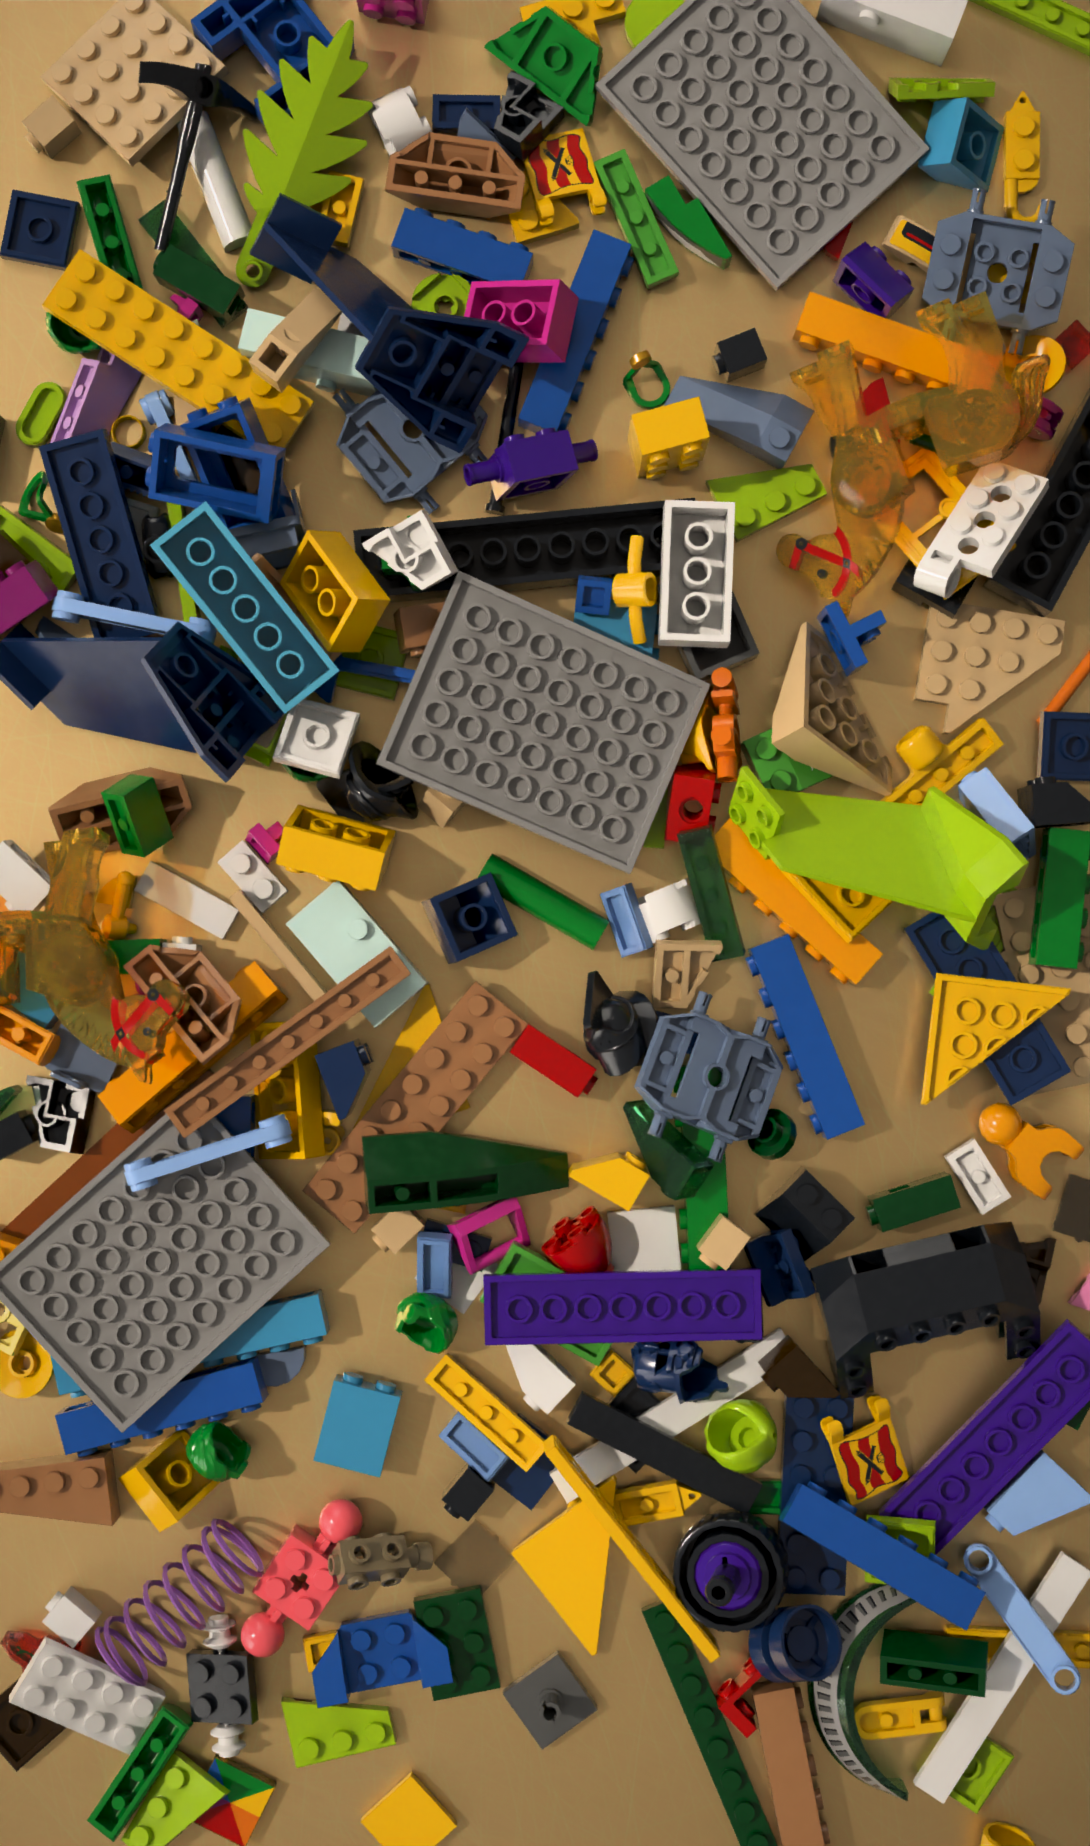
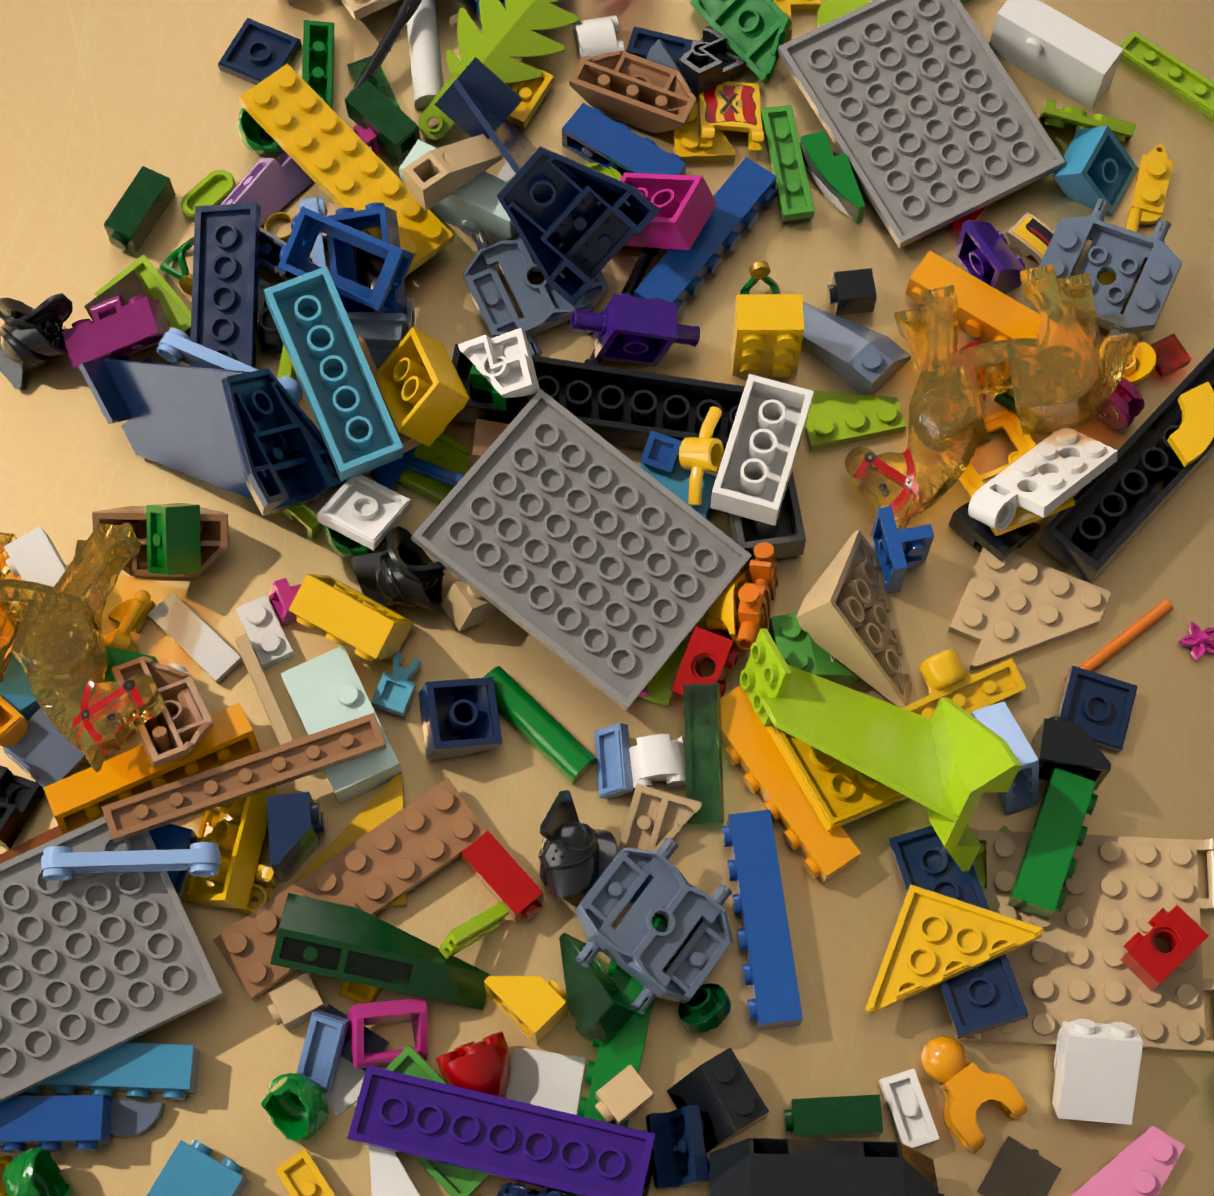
camera: 15 degrees right, 20 degrees down
none -> medium azure plate [371,652,421,717]
none -> lime tile [439,902,510,959]

